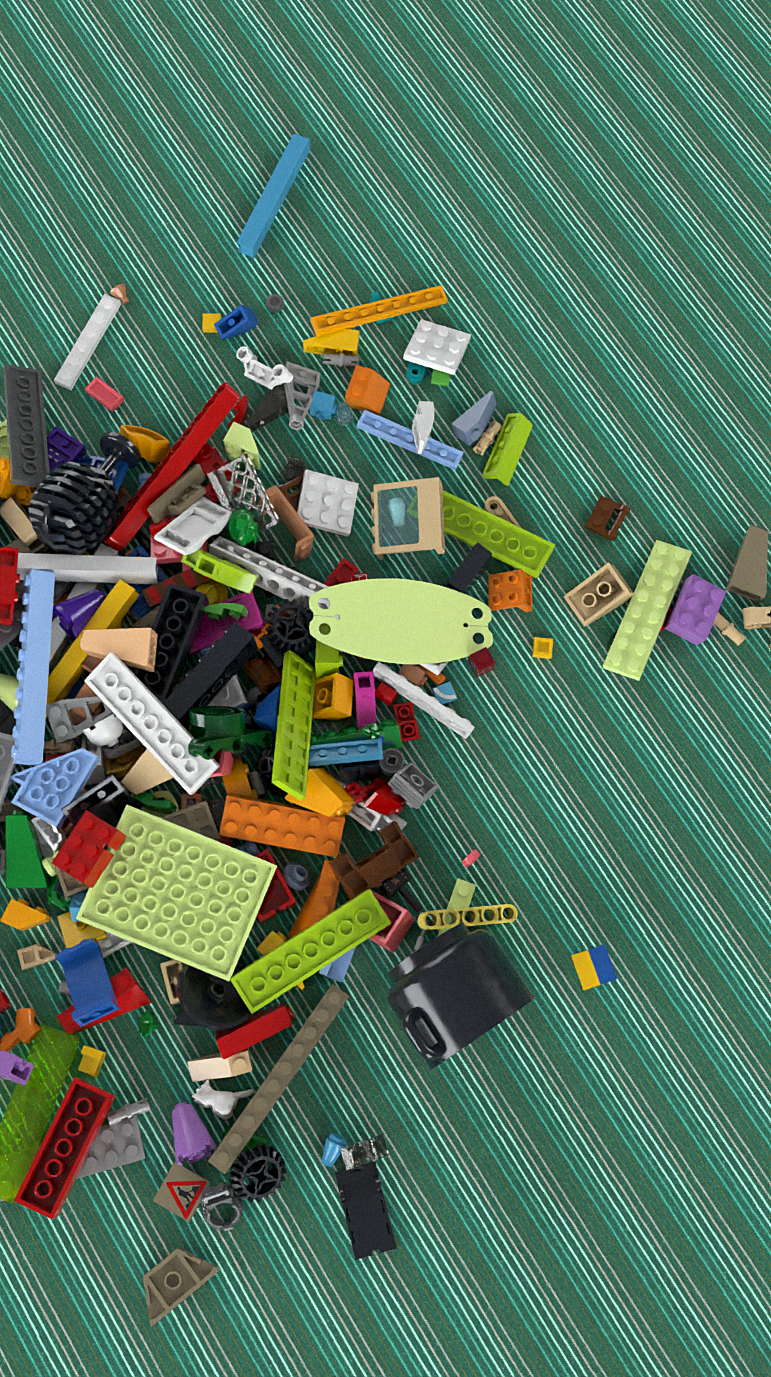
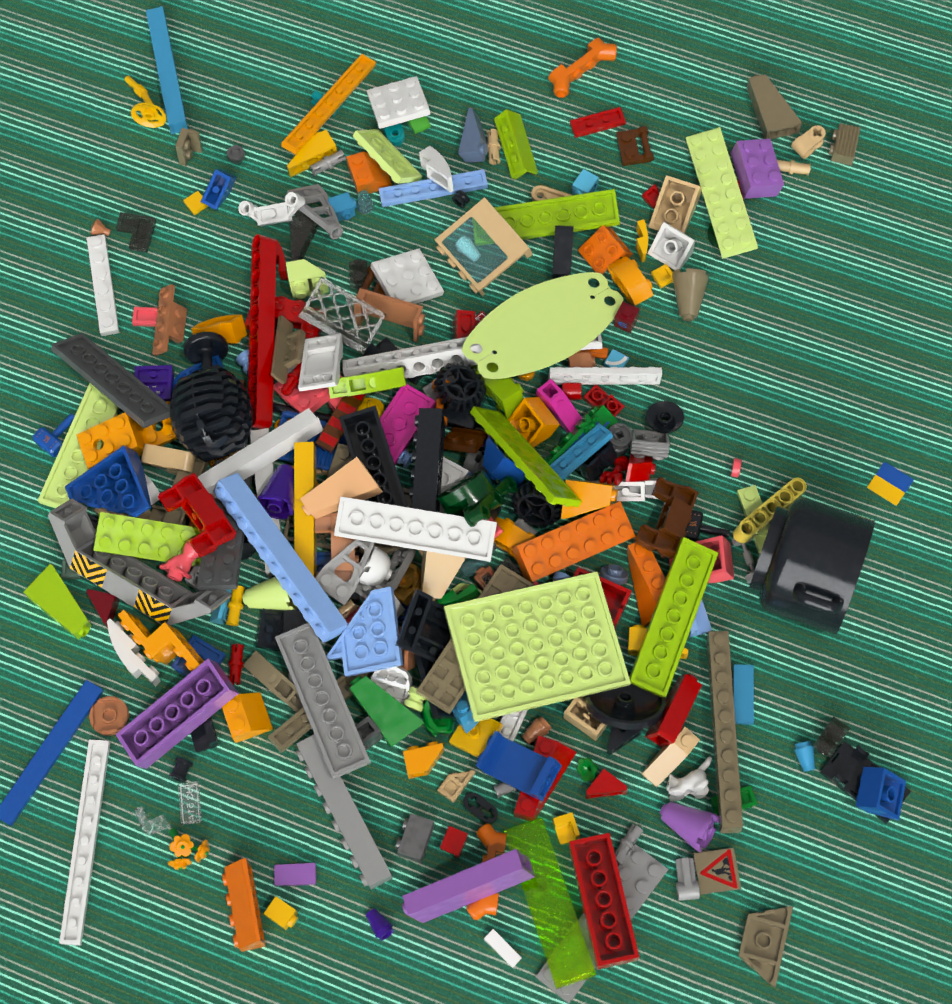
camera: 30 degrees left, 5 degrees down
red piece [52,810,127,888] -> none
dark grey piece [201,1182,243,1232] -> none
bright green slope [204,603,248,621] -> none
green hat [229,509,258,547] -> none
black gear [229,1143,287,1203] -> none
none -> clear smoke plate [116,212,156,253]
none -> yellow dish [125,76,167,128]
none -> nougat bracket [152,284,187,356]
none -> dark tan bracket [175,128,203,166]
none -> yellowish green plate [353,129,422,184]
none -> black bush [452,190,470,208]
none -> black beam [463,793,498,824]
none -> nougat cone [522,716,552,745]
none -> orange plate [548,38,617,98]
none -> red tile [570,107,626,138]
none -> medium azure brick [572,169,599,195]
none -> red slope [586,769,627,799]
none -> light orange brick [607,256,653,306]
none -> yellow slope [636,219,648,262]
none -> red tile [641,184,659,209]
none -> black dish [646,401,684,433]
none -> white slope [647,222,695,270]
none -> dark tan cone [672,268,709,321]
none -> light grey piece [675,858,700,901]
none -> dark azure tile [733,664,754,725]
none -> blue slope [856,767,906,820]

